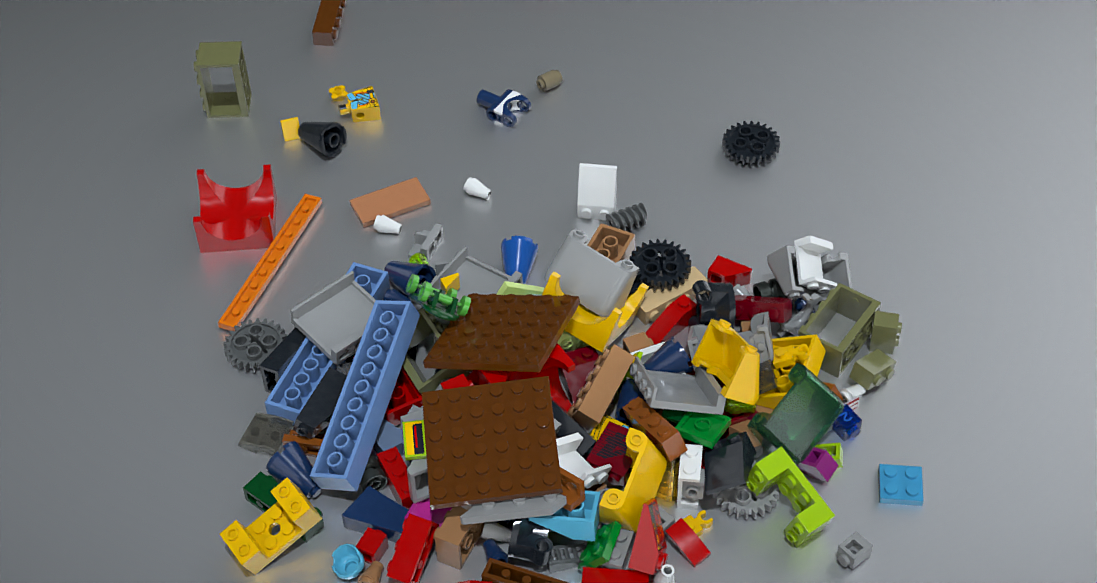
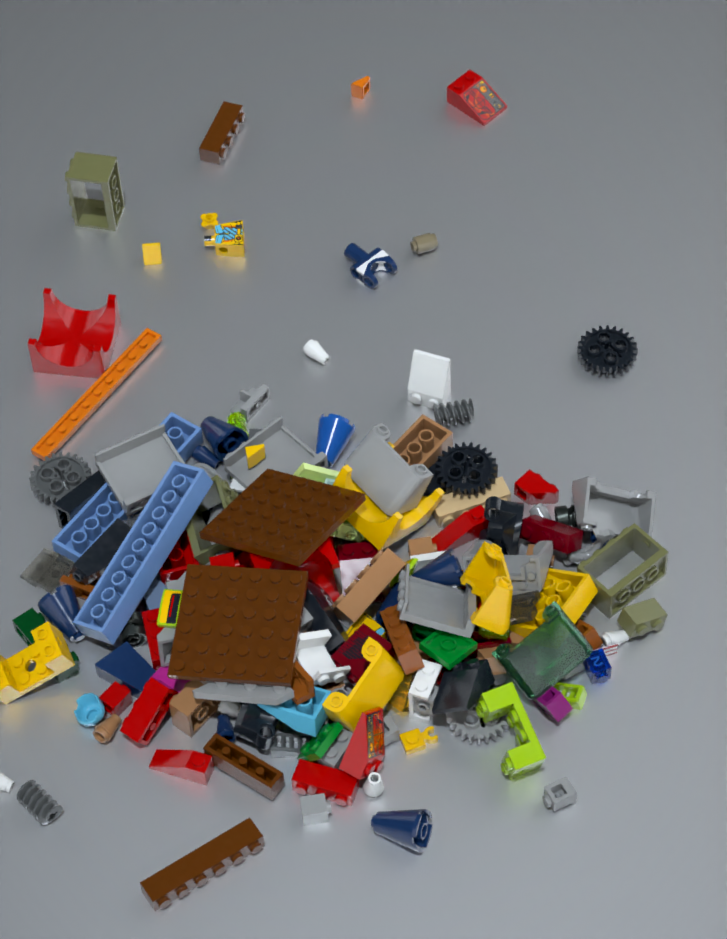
camera: 15 degrees right, 5 degrees up
black cone [298,122,347,157] -> none
nougat tile [349,177,431,228] -> none
white cone [373,215,402,235] -> none
piece [406,274,471,321] -> none
red slope [665,518,711,568] -> none
yellow plate [773,344,809,369] -> none
white panel [794,235,837,293] -> none
olive brick [869,311,902,355] -> none
dark azure plate [878,464,924,506] -> none

